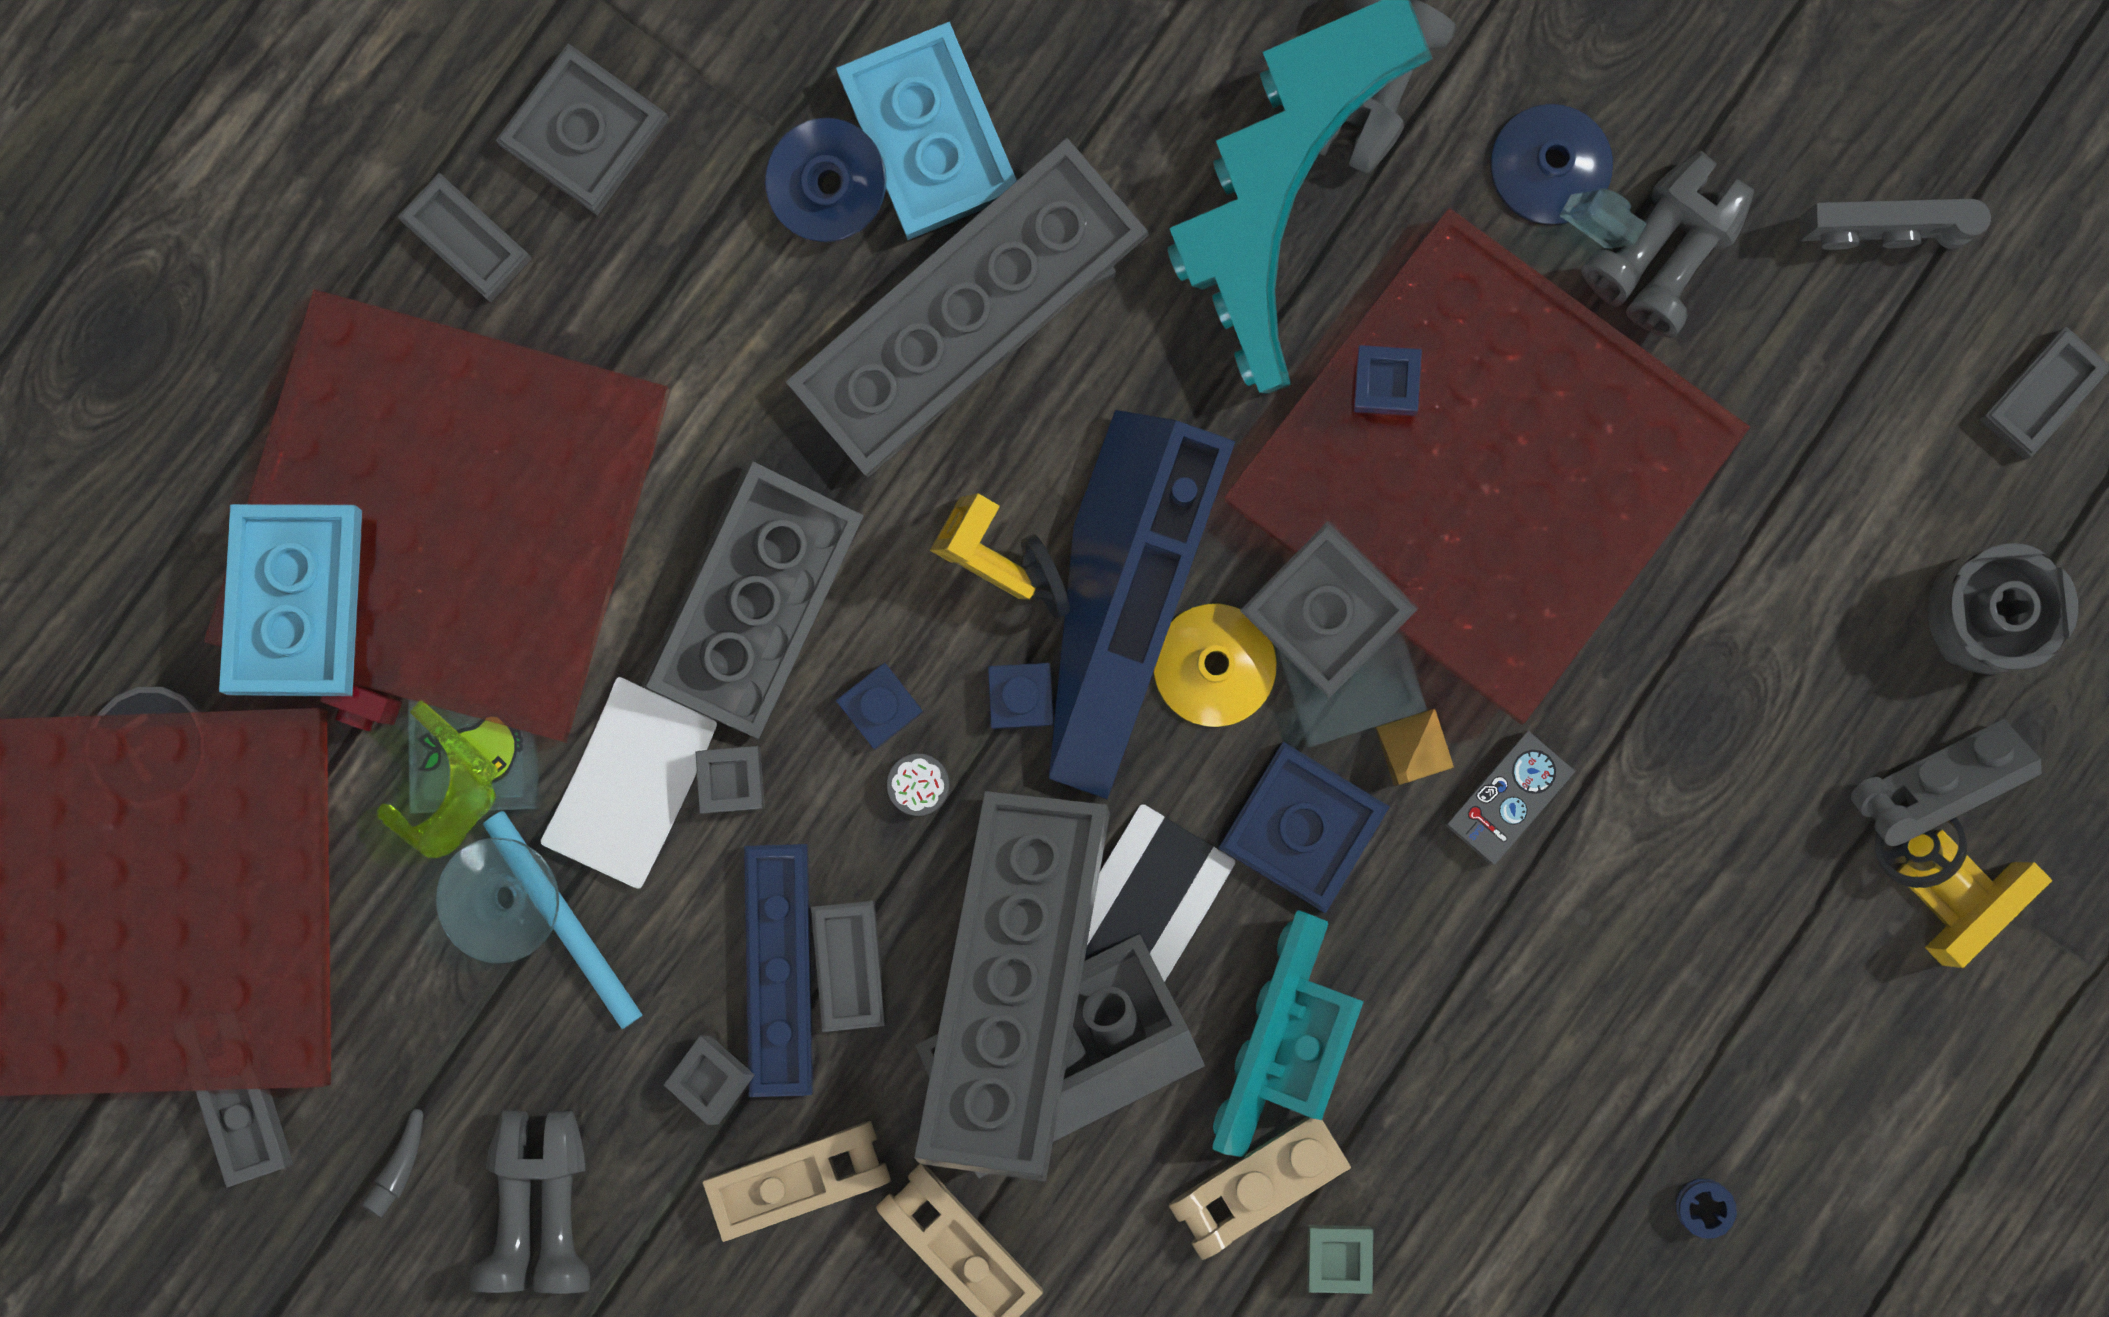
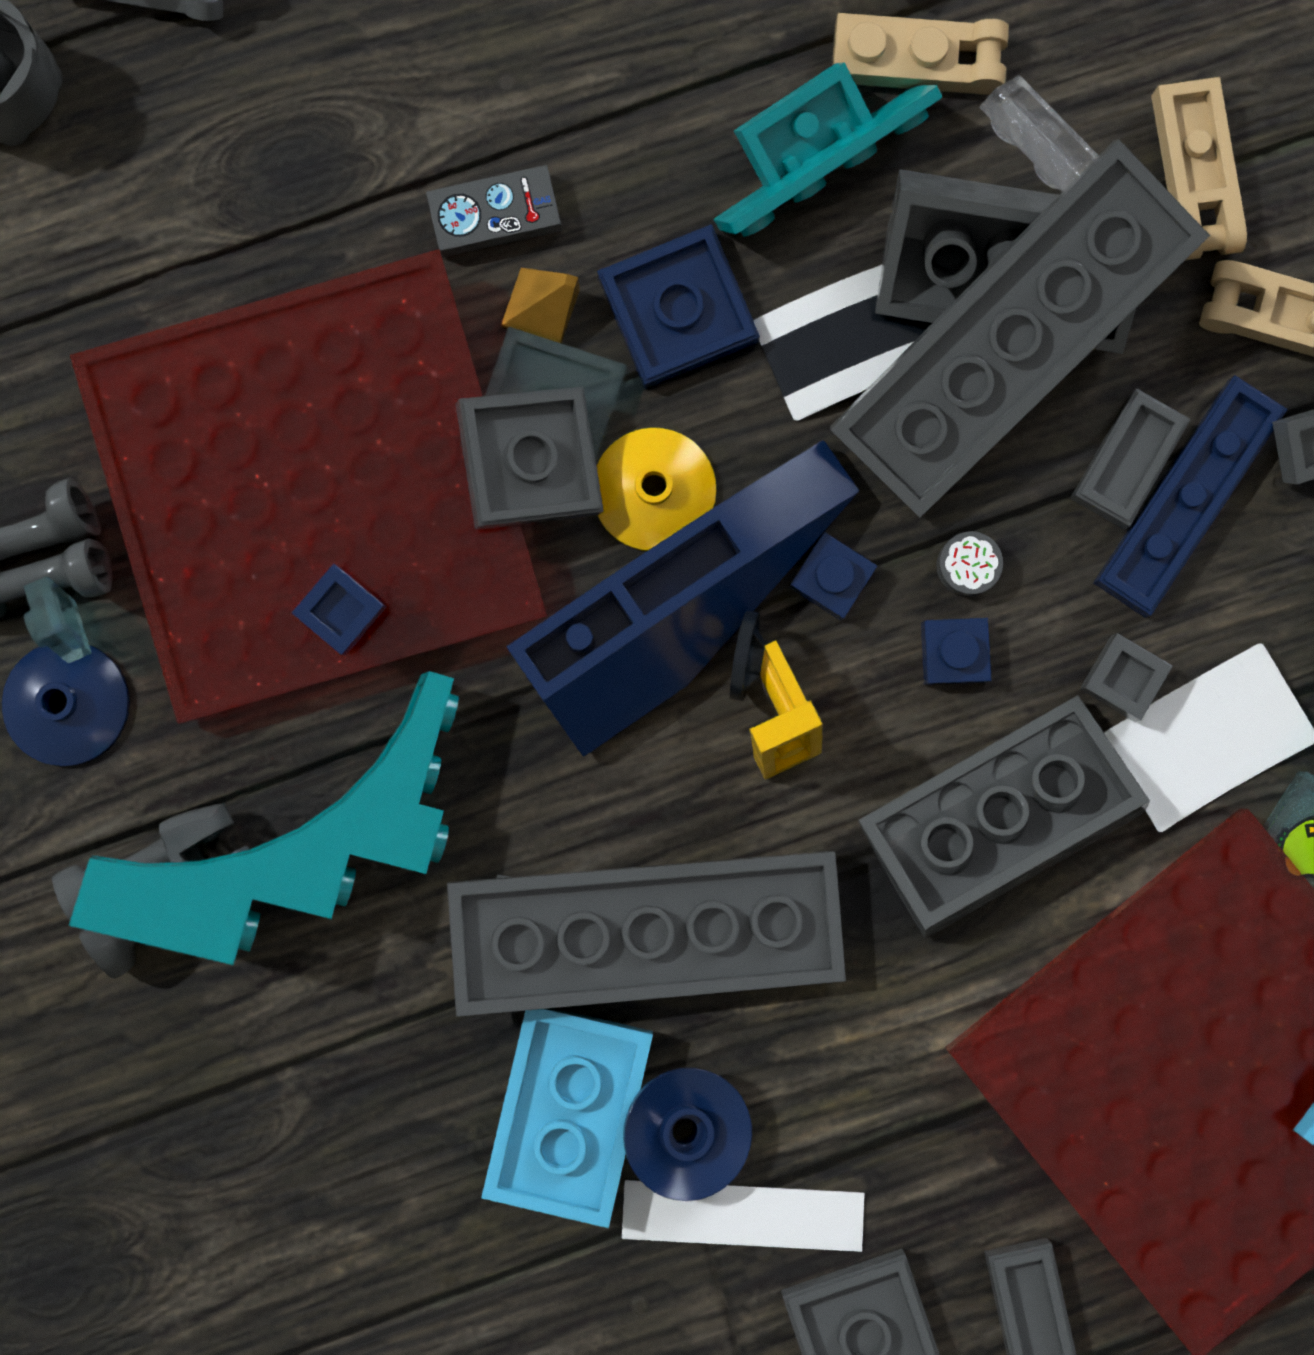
camera: 145 degrees left, 0 degrees up
none -> white sticker [622,1180,865,1252]
none -> clear plate [979,75,1099,192]

